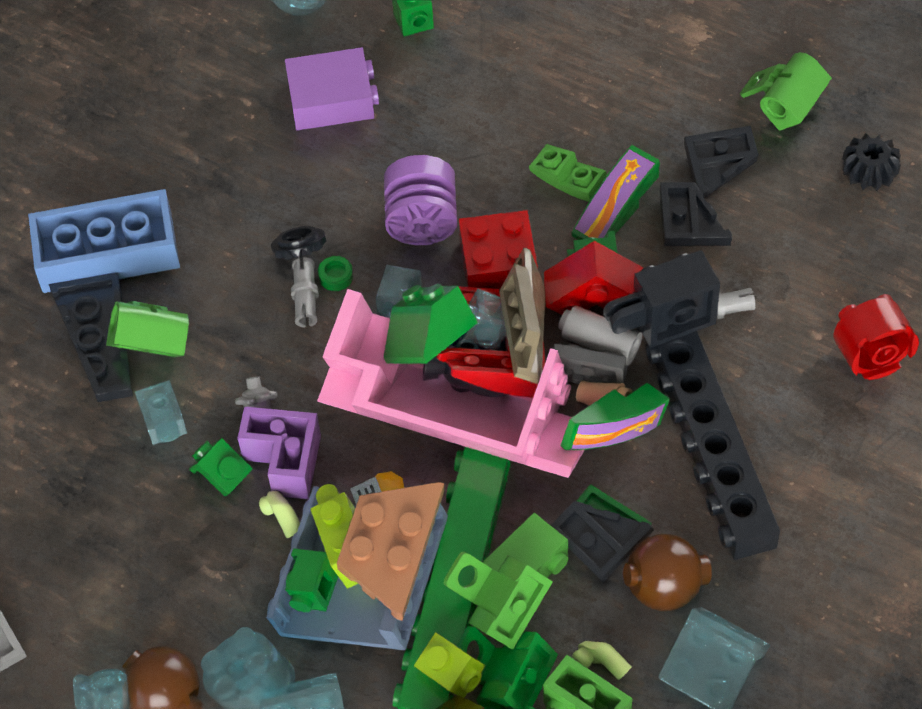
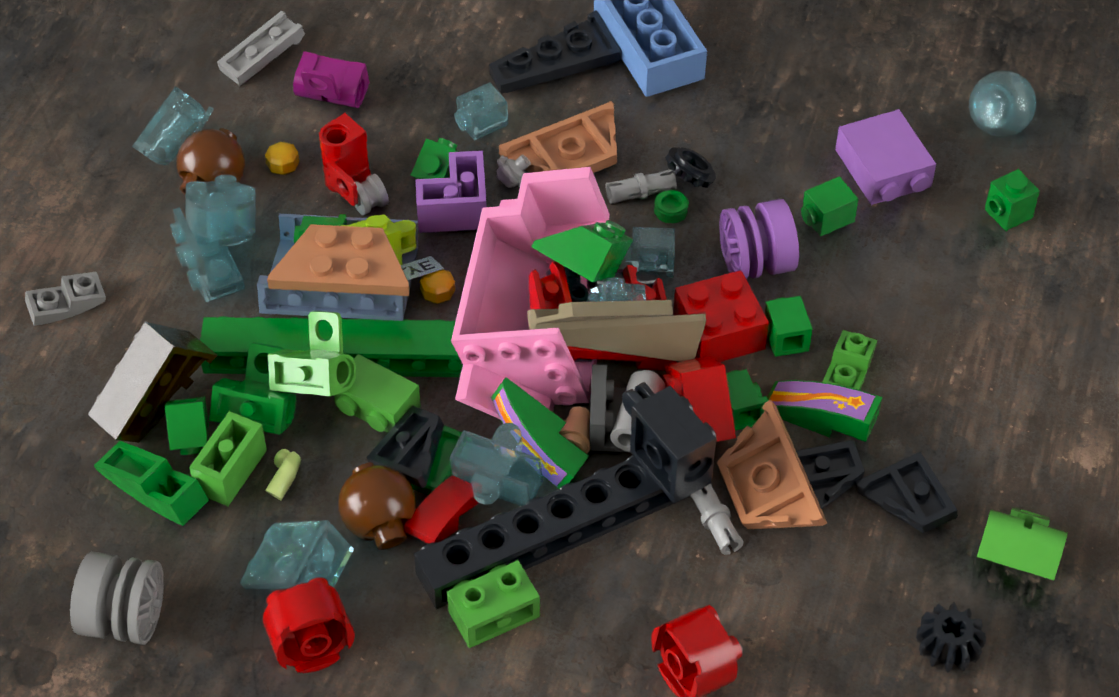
camera: 75 degrees right, 5 degrees down
bright green piece [106,301,189,357] -> none
yellowish green arm [259,491,300,538] -> none
lime bracket [414,633,485,698] -> none
none -> red brick [263,577,355,673]
none -> yellow tile [265,141,300,175]
none -> magenta piece [293,51,370,108]
none -> red piece [319,113,371,206]
none -> light grey wheel [355,174,389,215]
none -> red slope [404,475,483,543]
none -> bright green brick [447,560,540,649]
none -> clear light blue piece [450,423,543,506]
none -> nougat wing [499,102,617,173]
none -> nougat wing [717,400,827,529]
none -> green brick [764,296,813,357]
none -> green brick [801,176,859,237]

